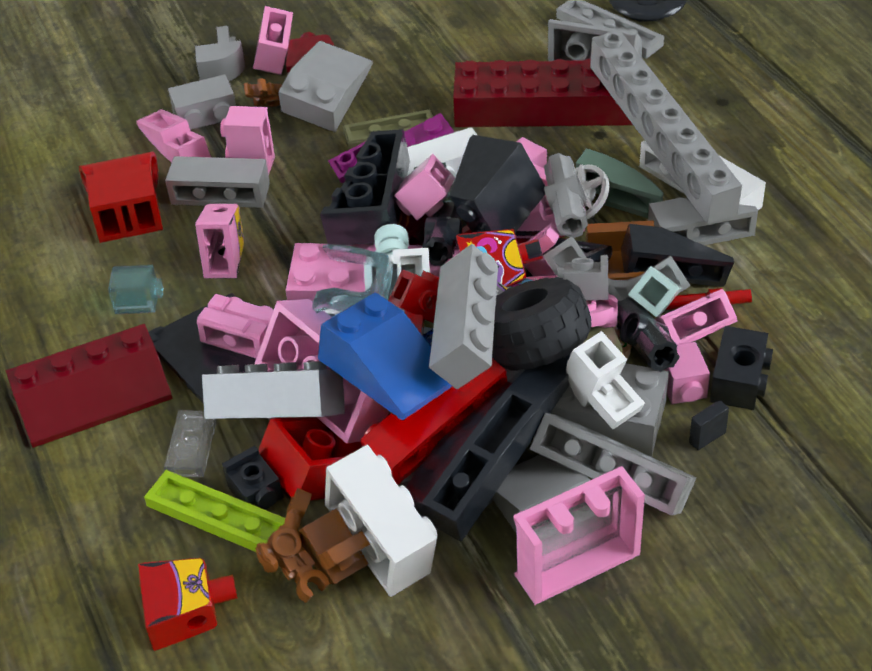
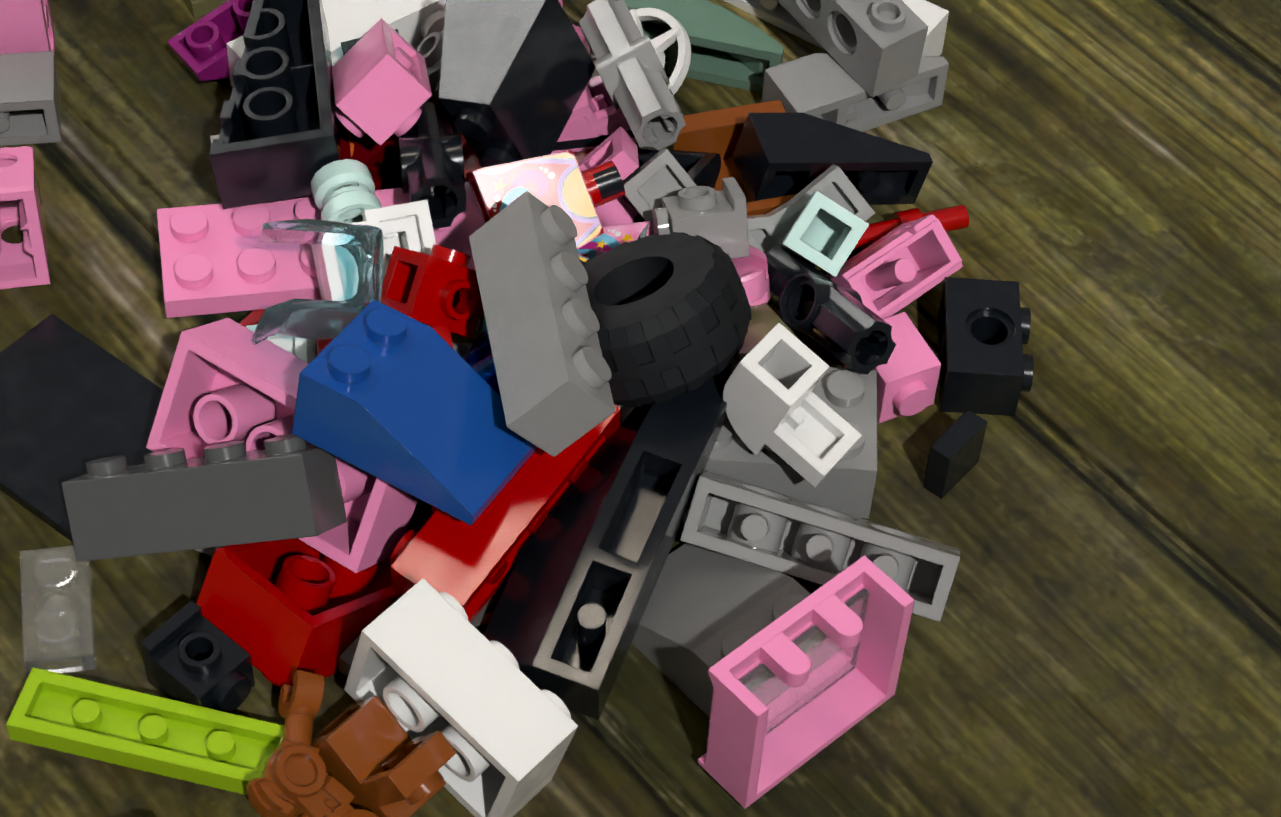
camera: 20 degrees left, 5 degrees up
bright pink brick [197,294,274,358] -> none

